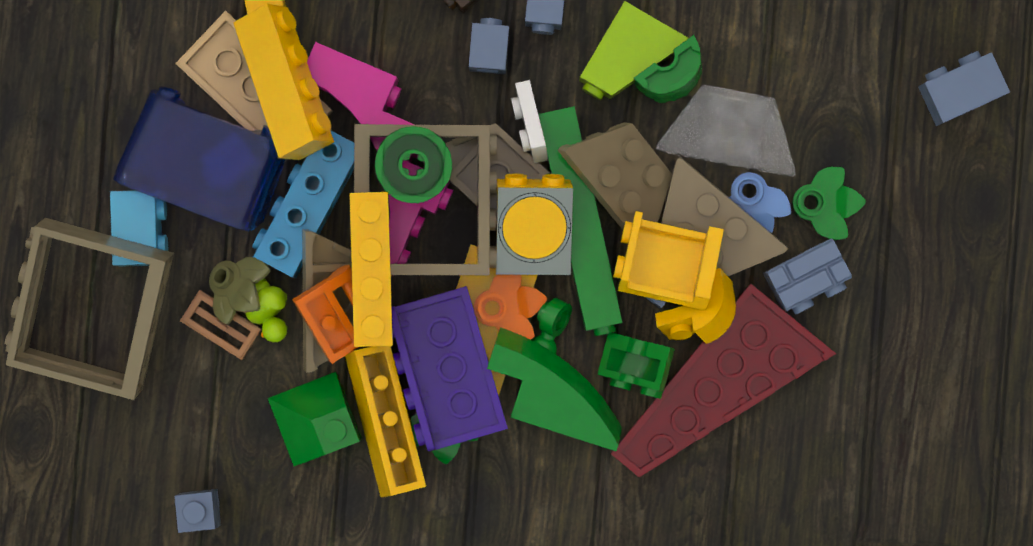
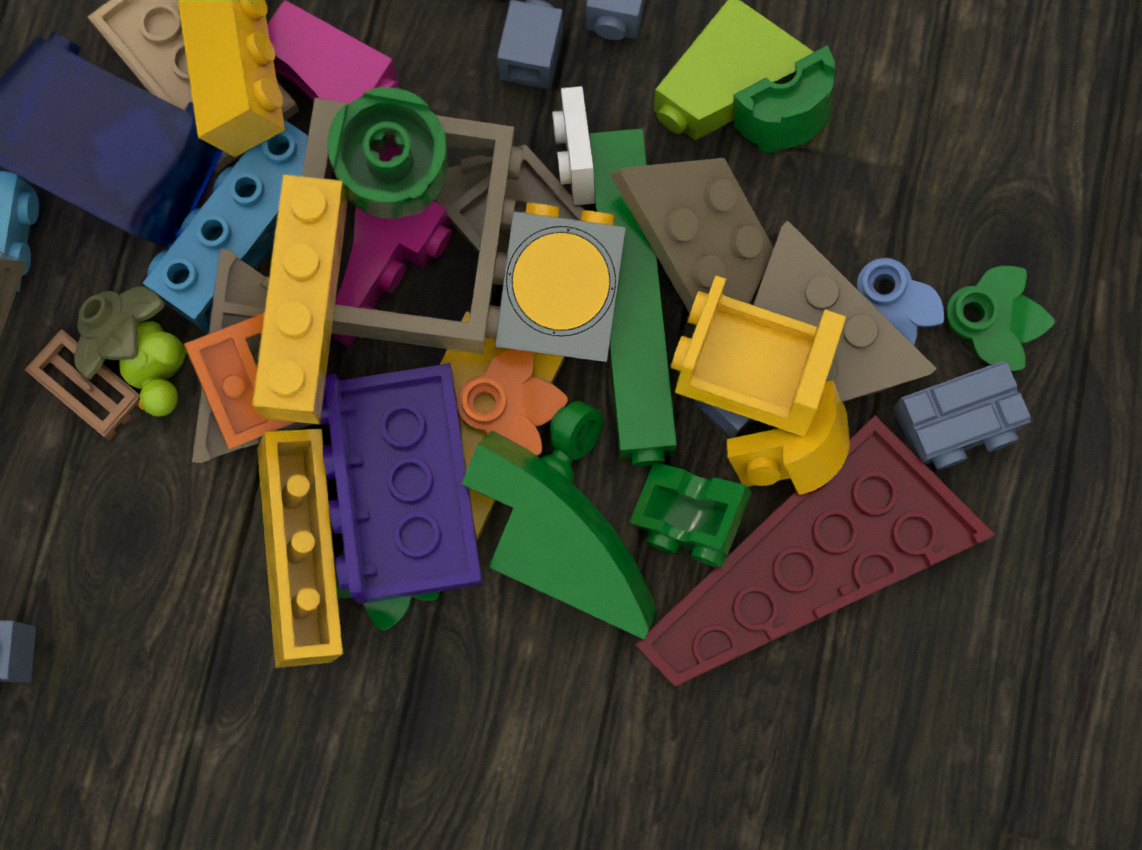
camera: 10 degrees right, 10 degrees down
green slope [268,372,363,466] -> none
clear wing [655,84,796,177] -> none

